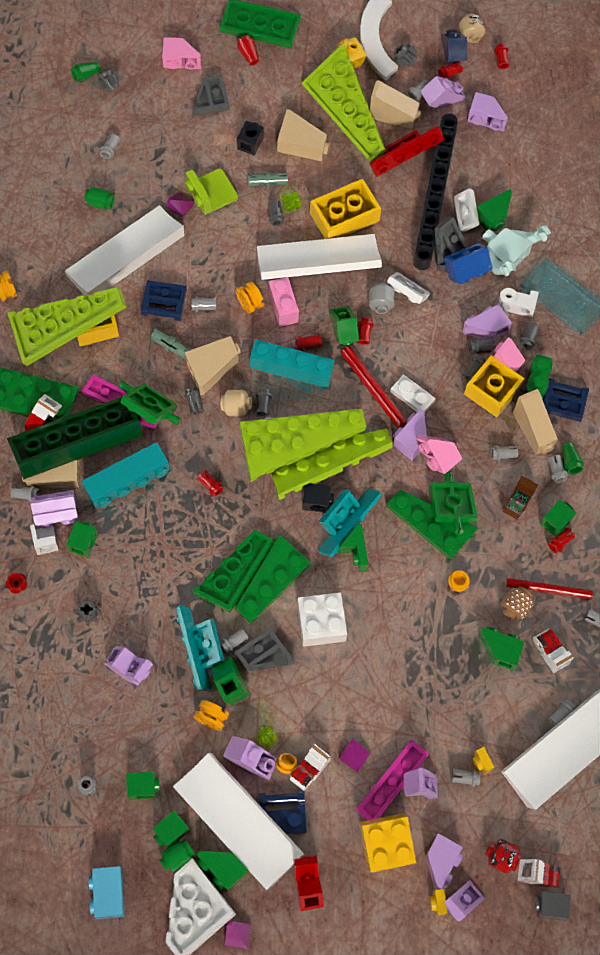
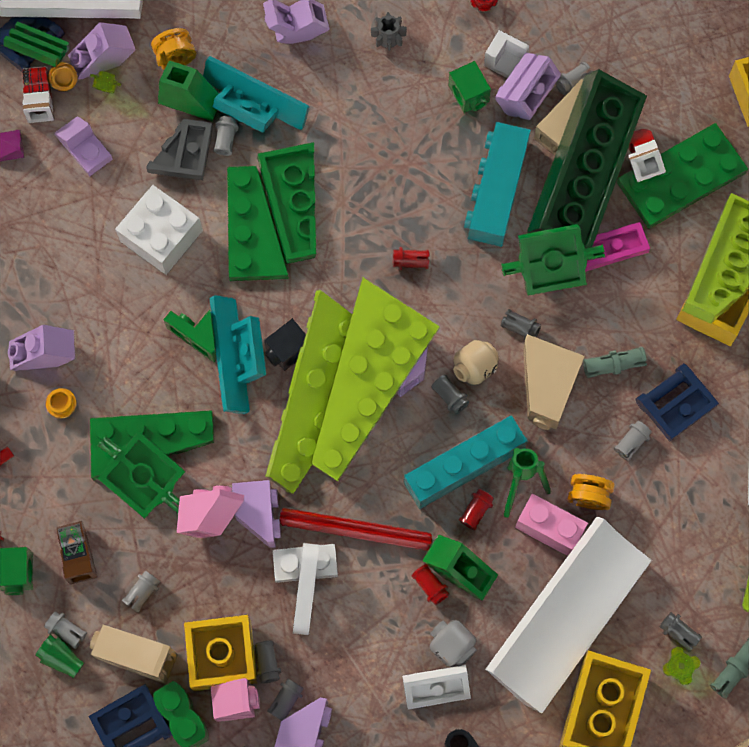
camera: 140 degrees right, 5 degrees up
none -> green tile [4,21,69,67]
none -> lavender slope [8,325,75,371]
none -> lavender slope [54,116,113,177]
none -> white beam [293,543,319,635]
none -> green plant [504,448,551,518]

